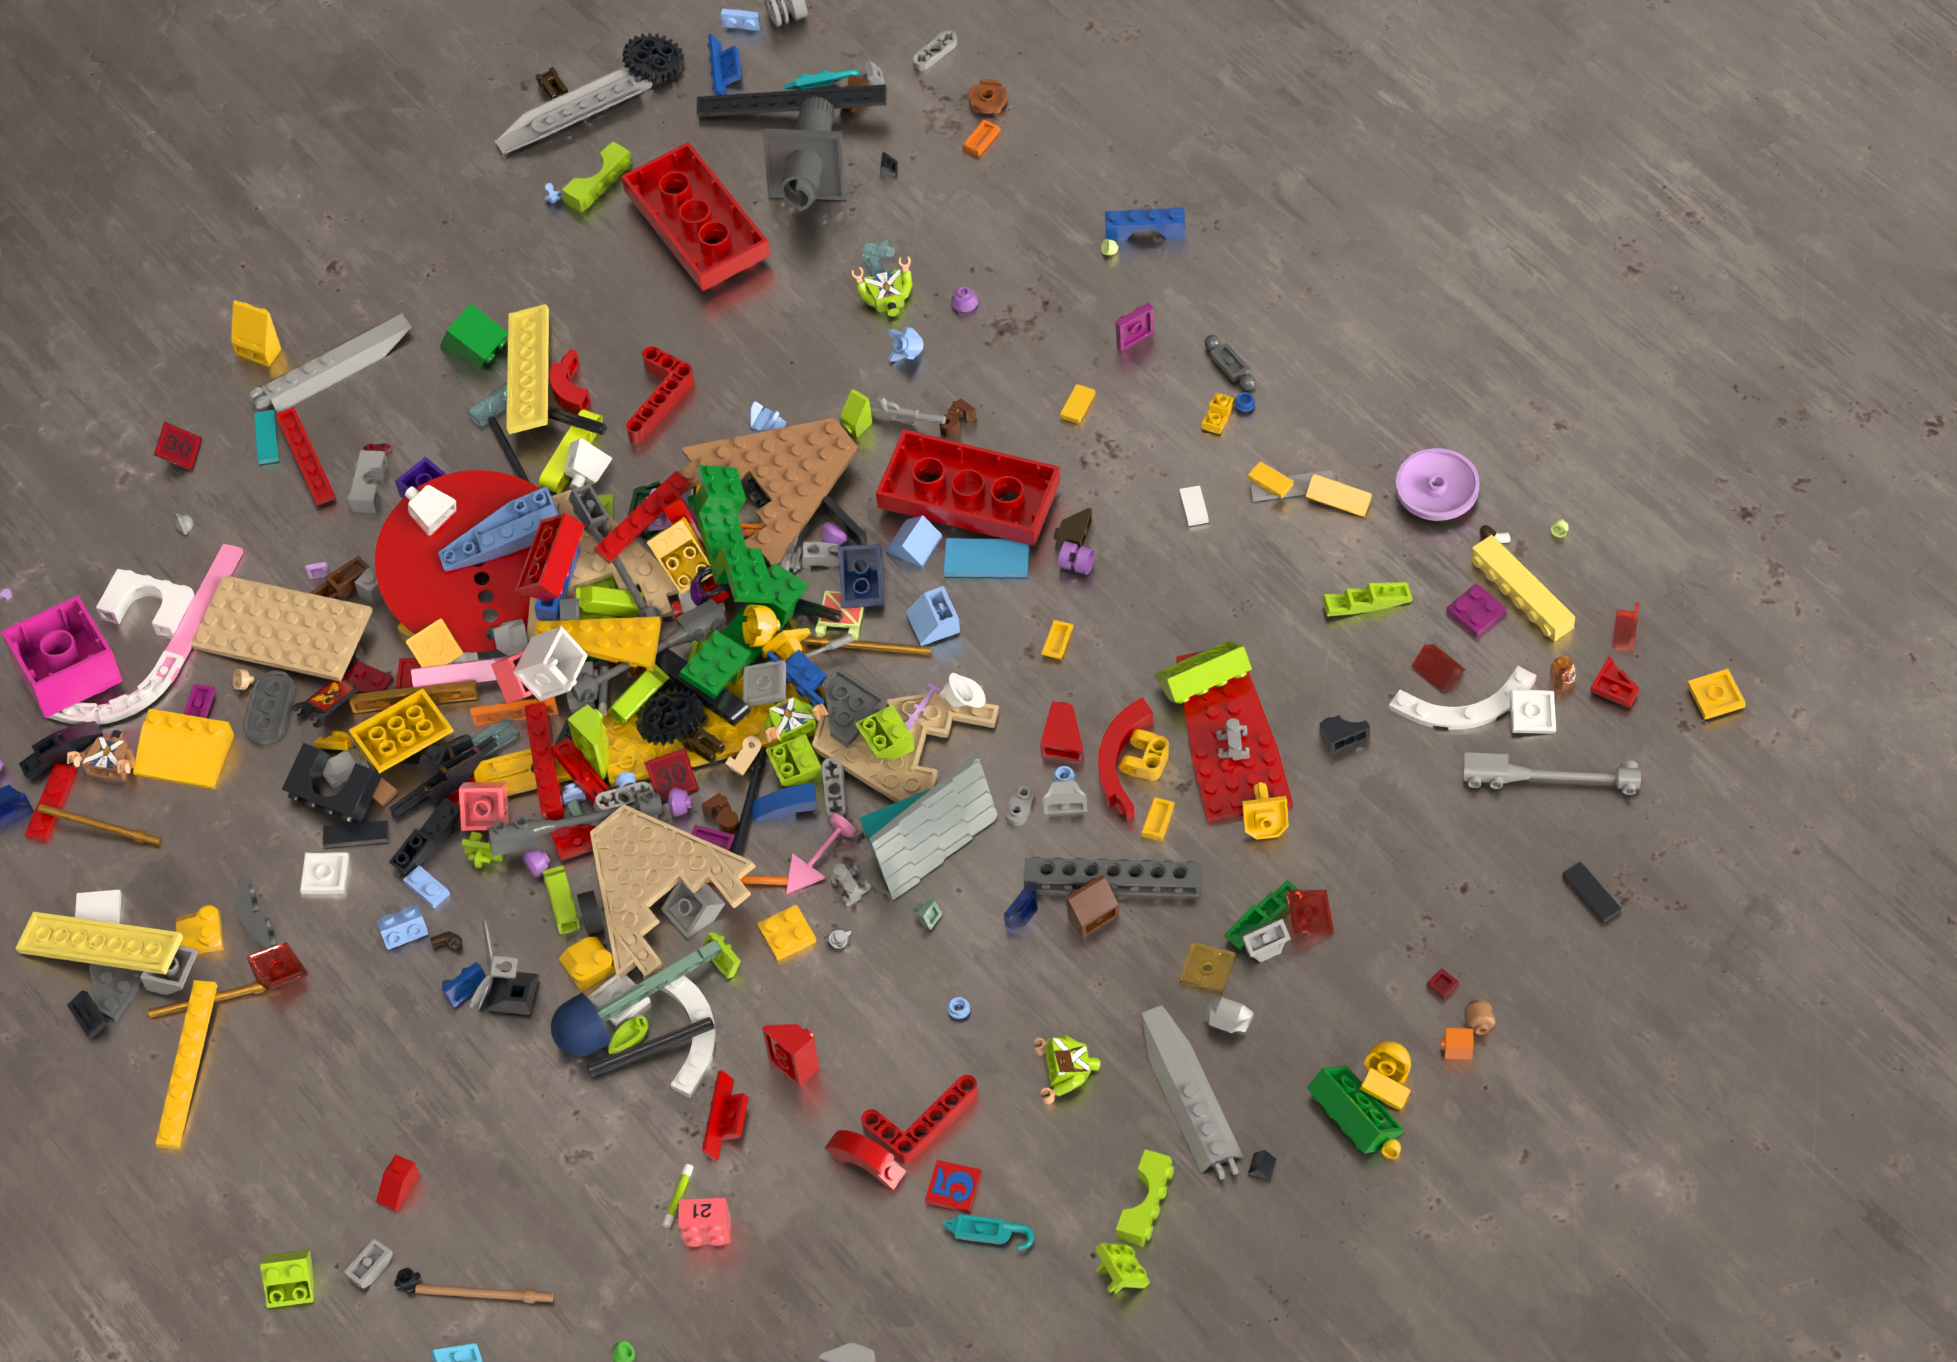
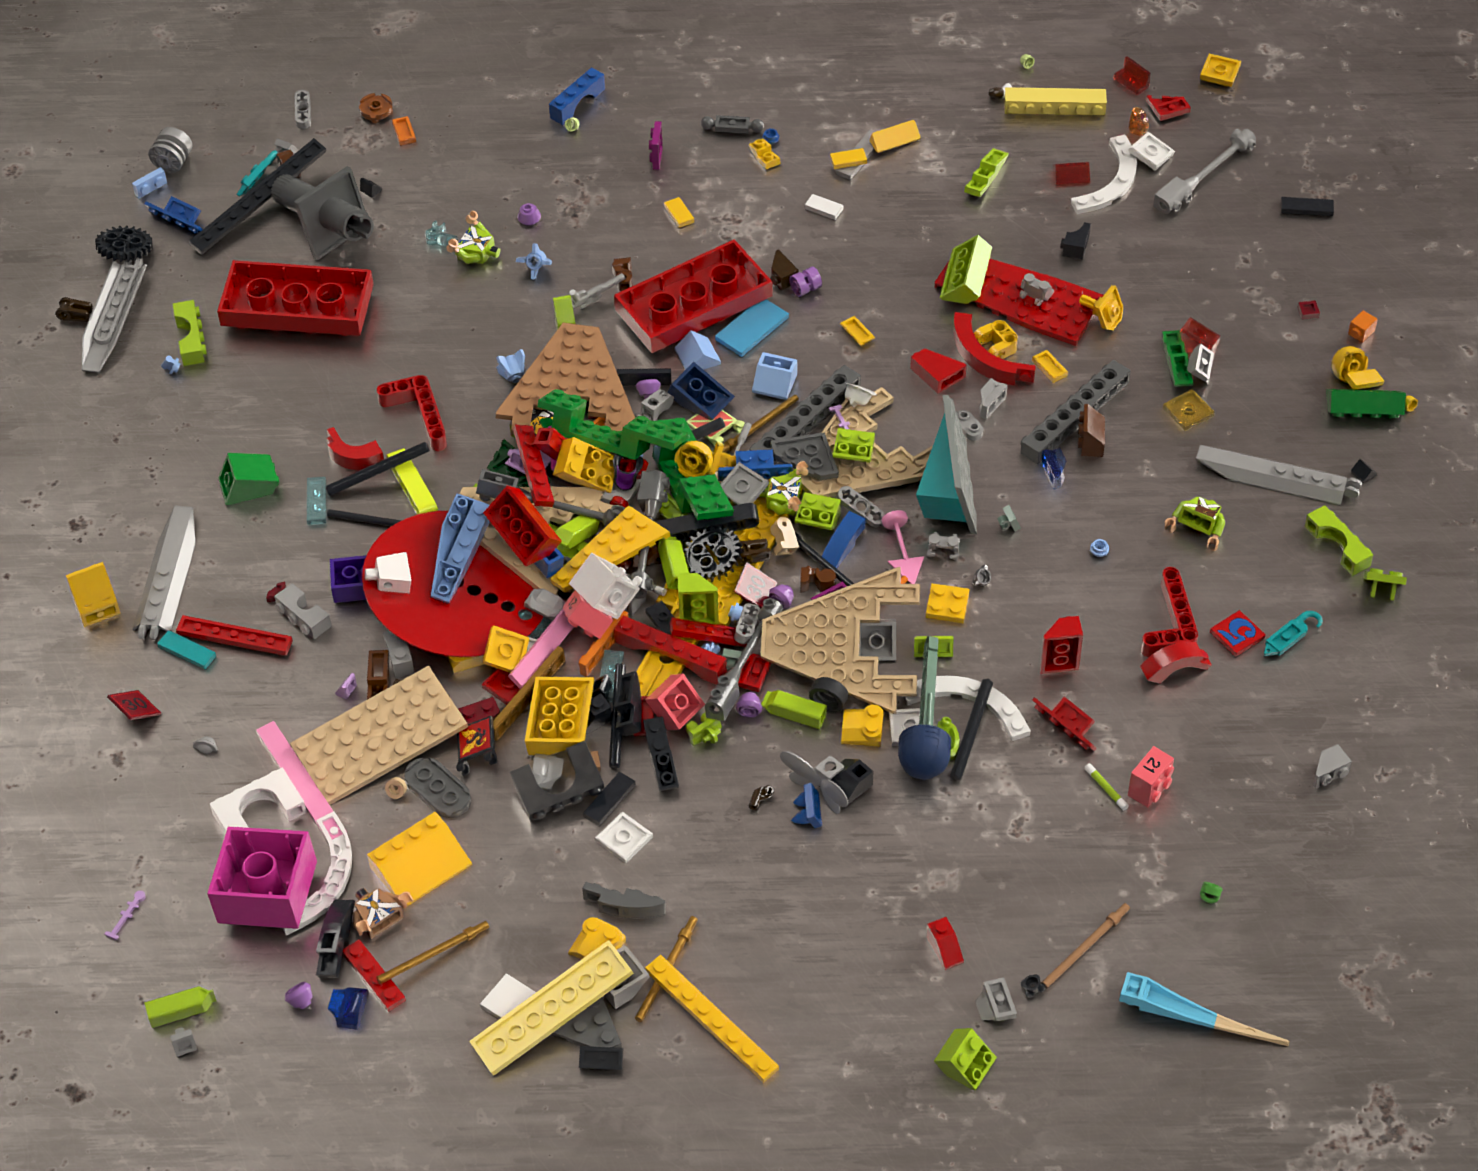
camera: 55 degrees left, 5 degrees down
magenta plate [183,684,216,718] -> none
clear red slope [247,942,308,991] -> none
yellow tile [314,731,352,750] -> none
light blue bracket [376,905,428,949] -> none
light blue plate [403,866,450,908] -> none
light yellow plate [506,304,549,434] -> none
slope [559,598,580,620] -> none
white torso [564,438,612,489] -> none
light blue plate [1053,766,1075,782] -> none
light grey slope [1203,997,1254,1035] -> none
lavender dish [1396,448,1480,521] -> none
magenta plate [1446,583,1507,637] -> none
medium nougat head [1464,999,1495,1035] -> none
none -> dark grey brick [749,365,861,465]

